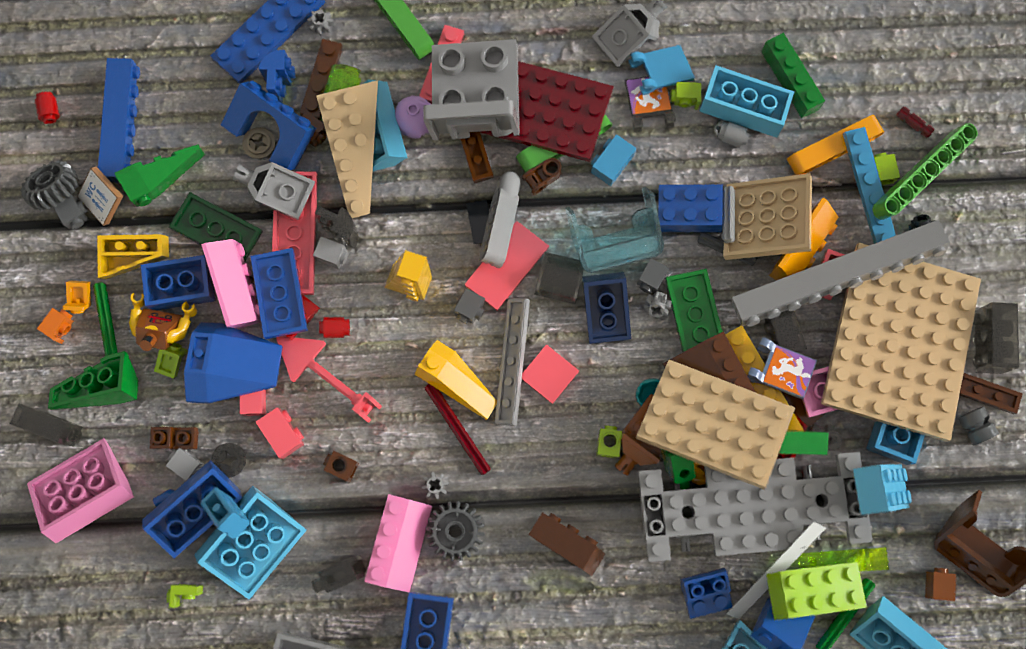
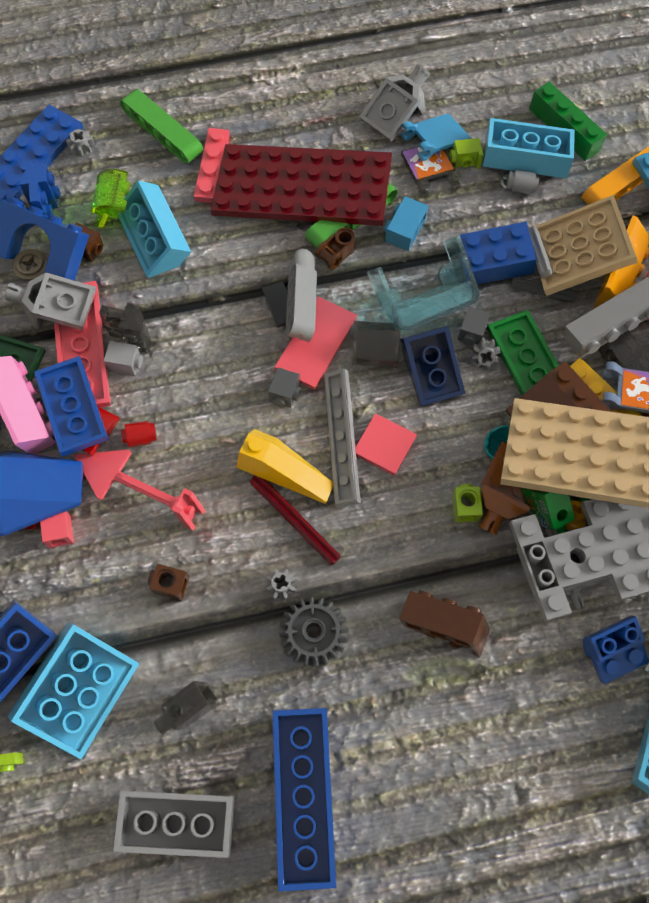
camera: 10 degrees left, 10 degrees down
dark azure brick [201,487,250,539] -> none
clear smoke gear [211,443,246,478] -> none
coral brick [256,407,304,459] -> none
reddish brown plate [300,39,343,120] -> none
tan wing [316,80,378,219] -> none
bright pink slope [364,494,433,592] -> none
yellow wedge [384,250,432,301] -> none
lavender cylinder [395,95,431,138] -> none
light grey piece [423,39,520,140] -> none
reddish brown plate [461,131,494,184] -> none

